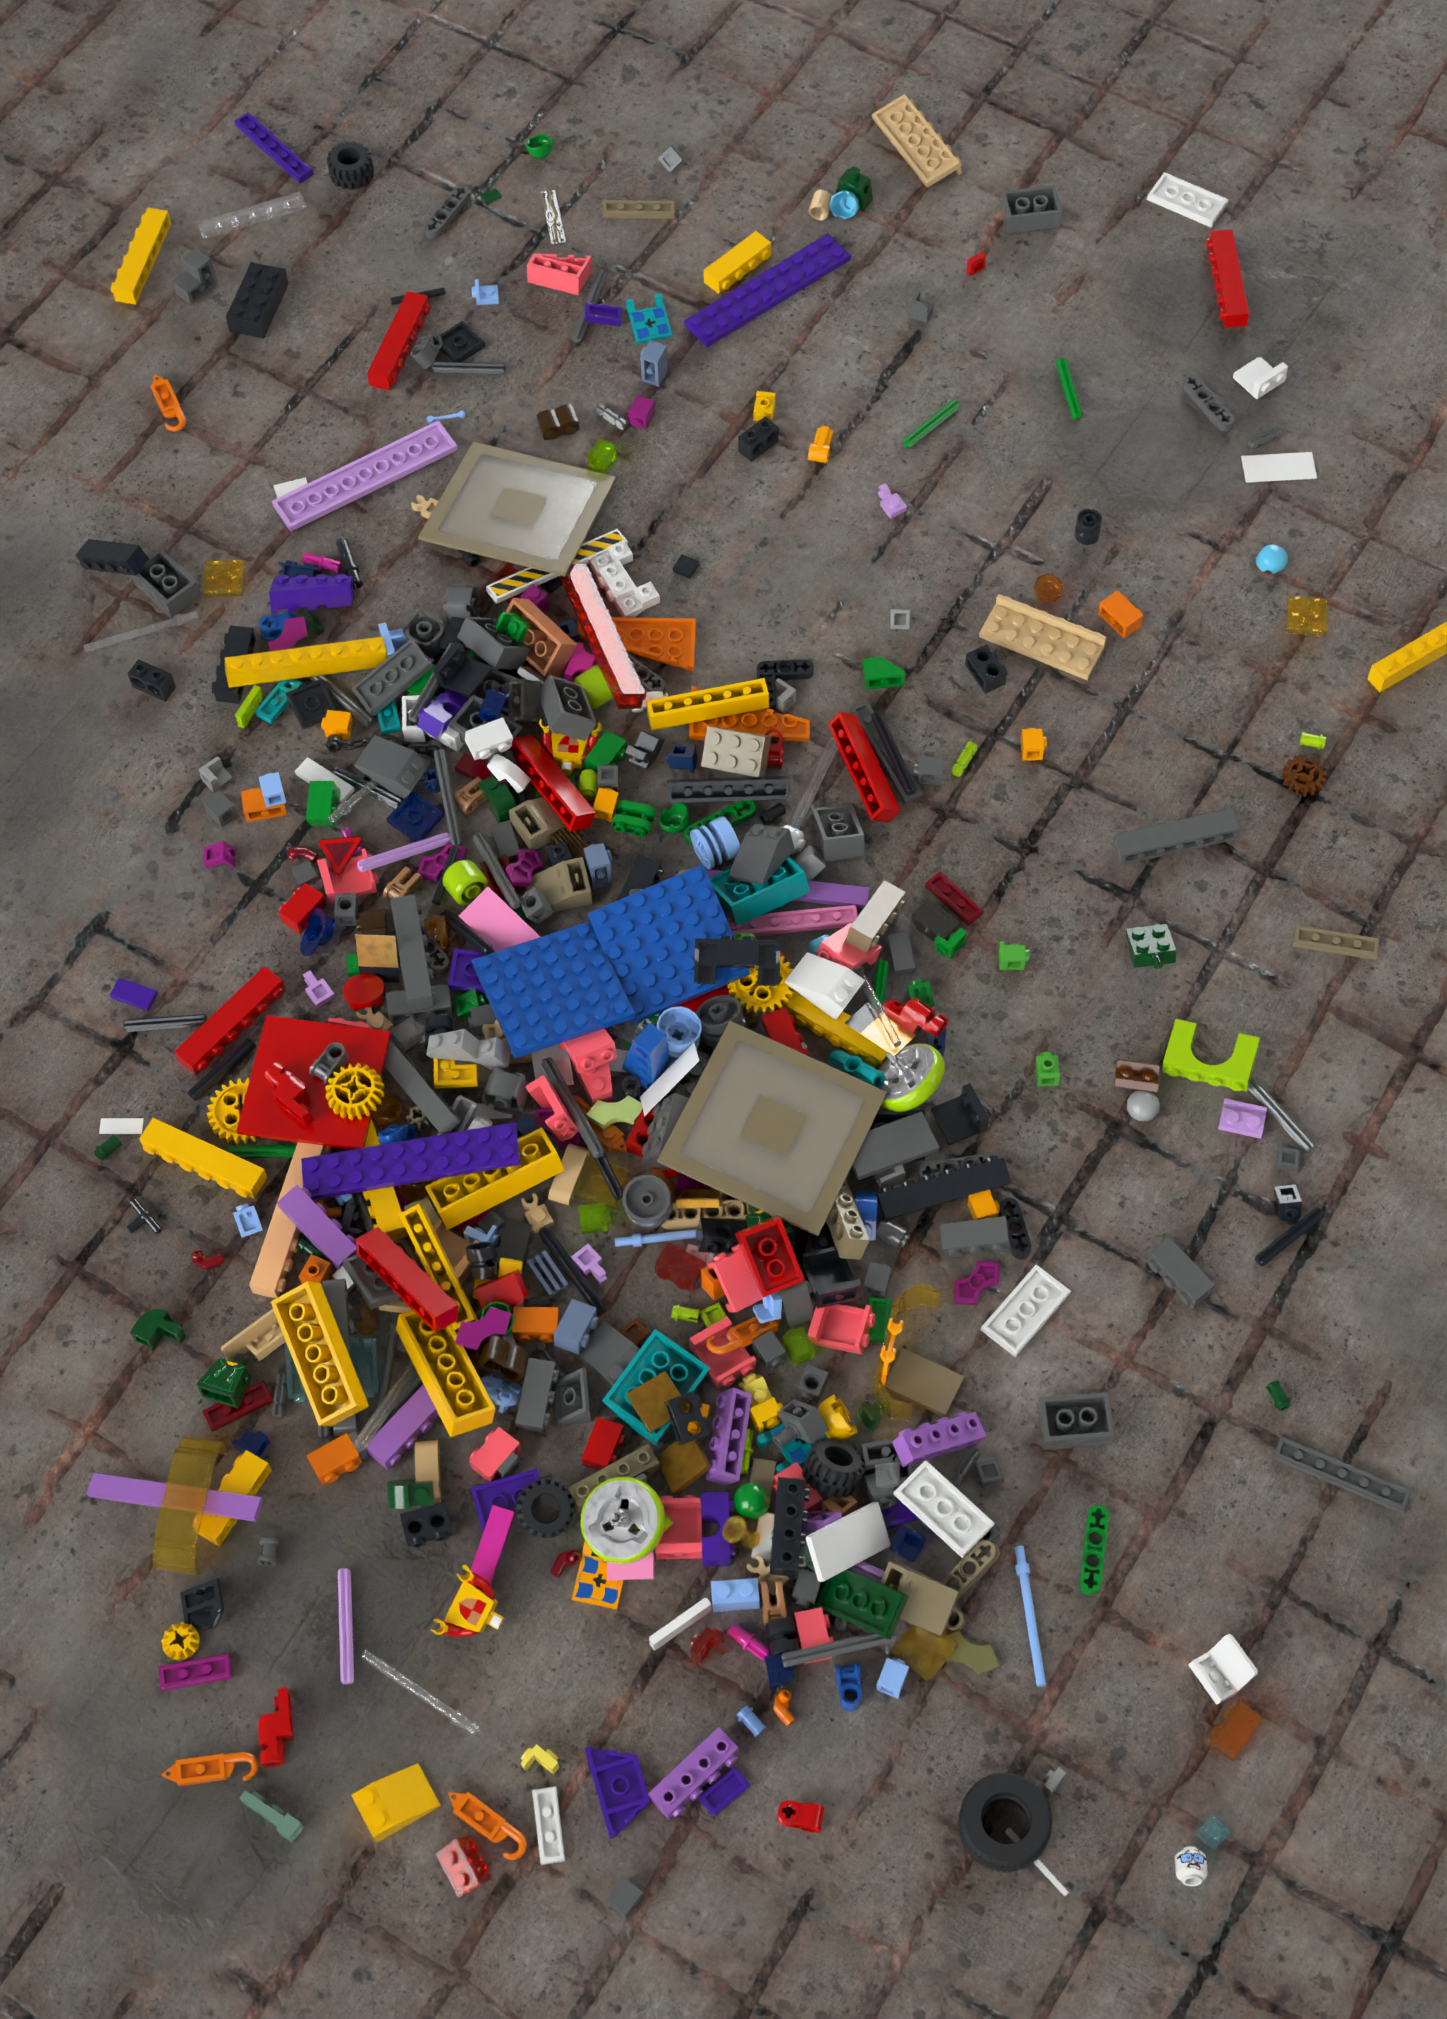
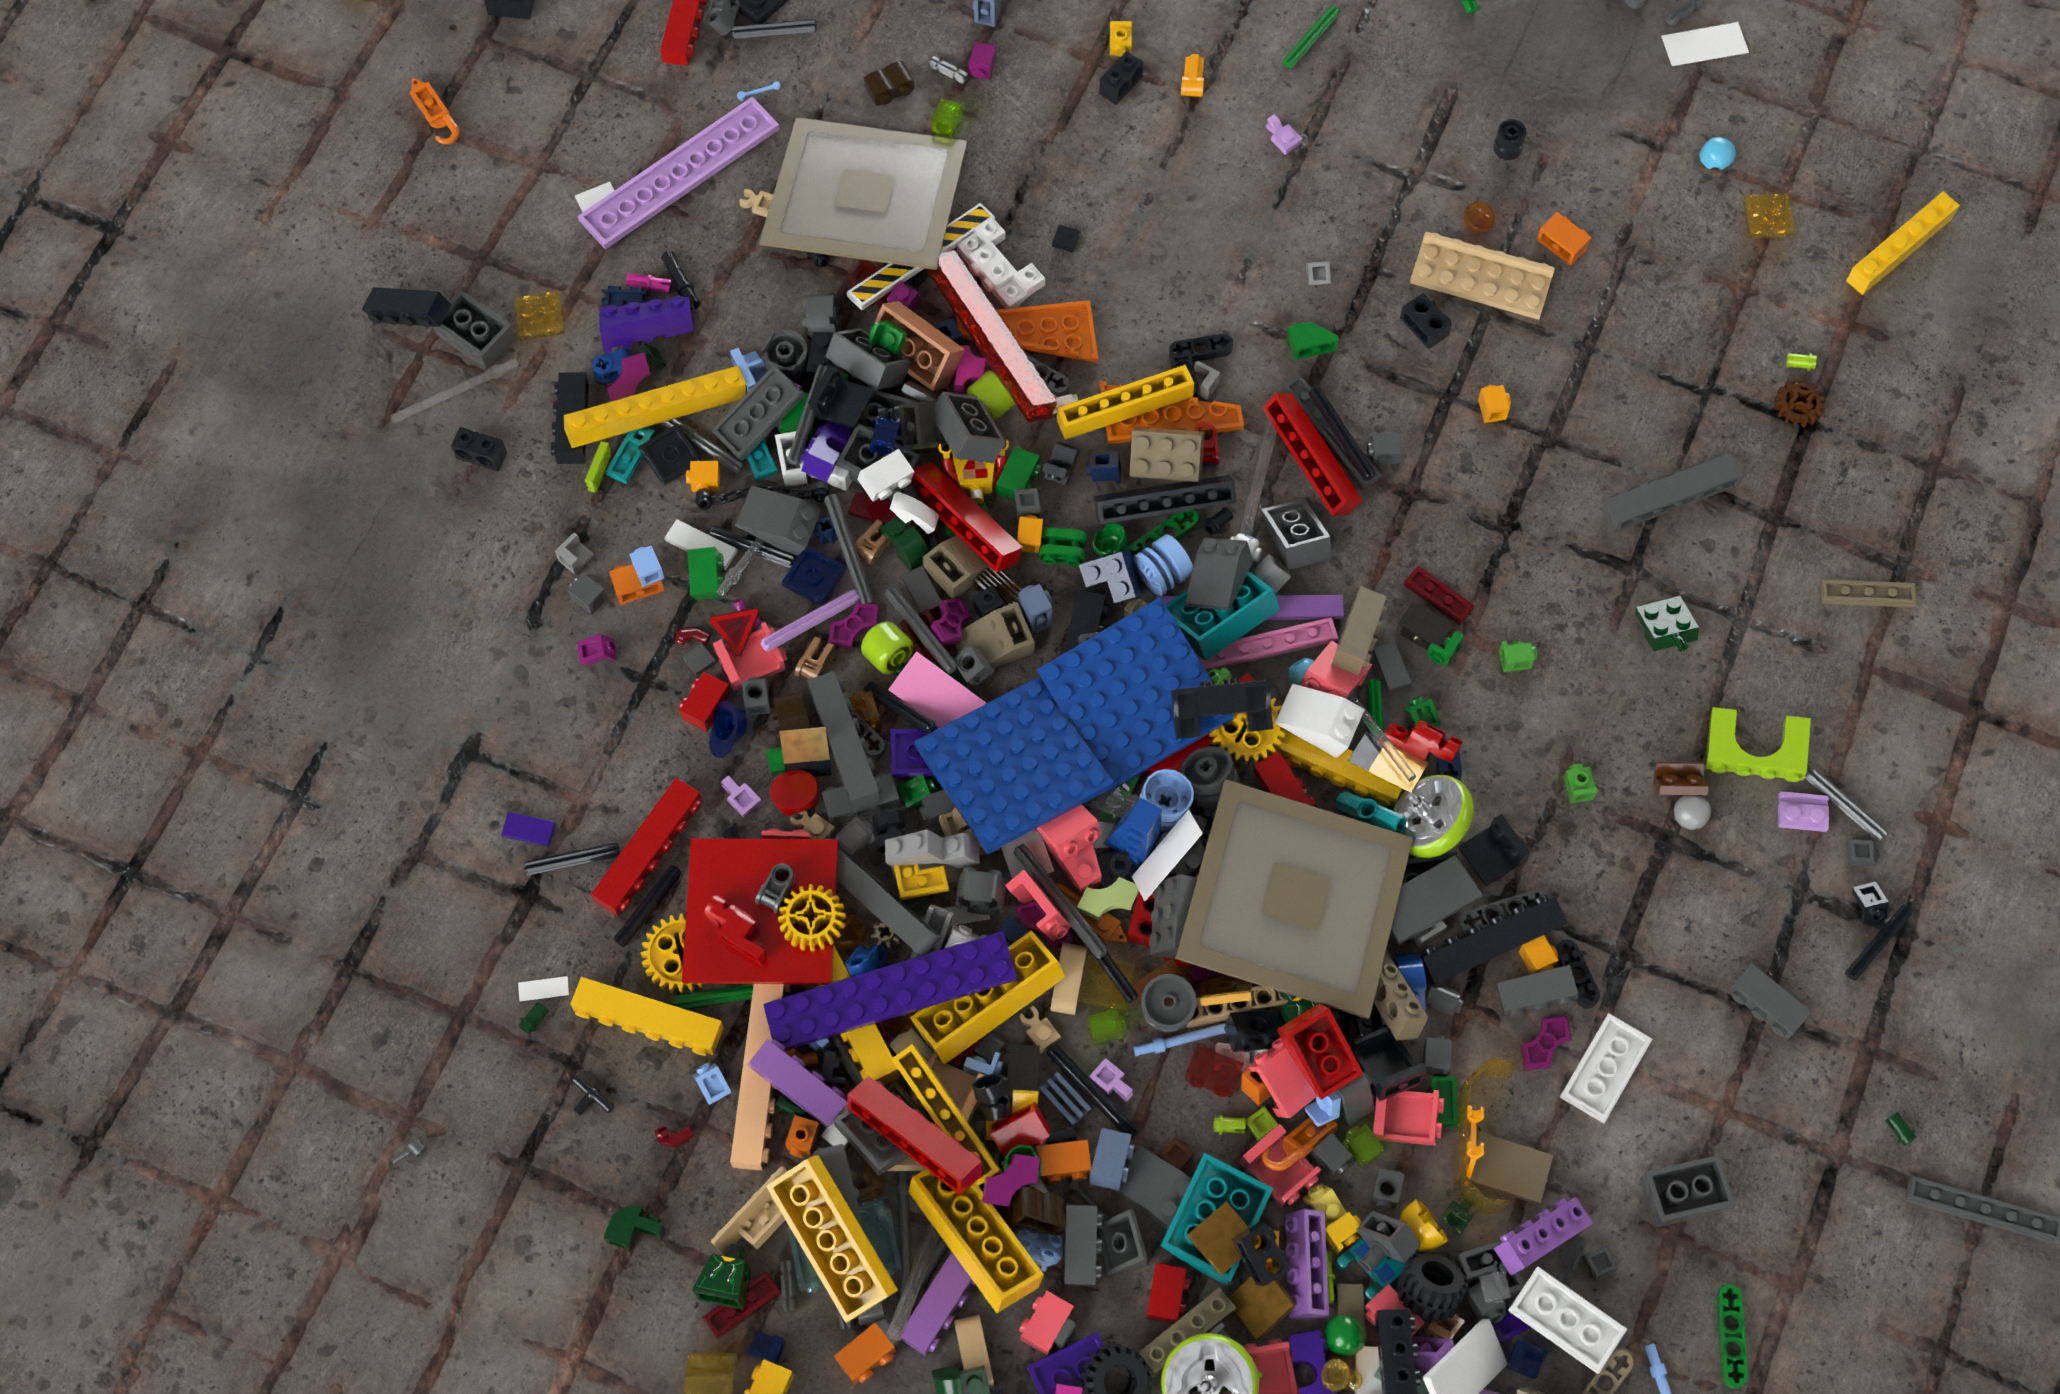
camera: 10 degrees left, 5 degrees up
black bar [432,846,459,905] -> none
lime brick [578,769,598,801] -> none
lime axle [951,741,977,777] -> none
none -> brick [1079,549,1143,603]

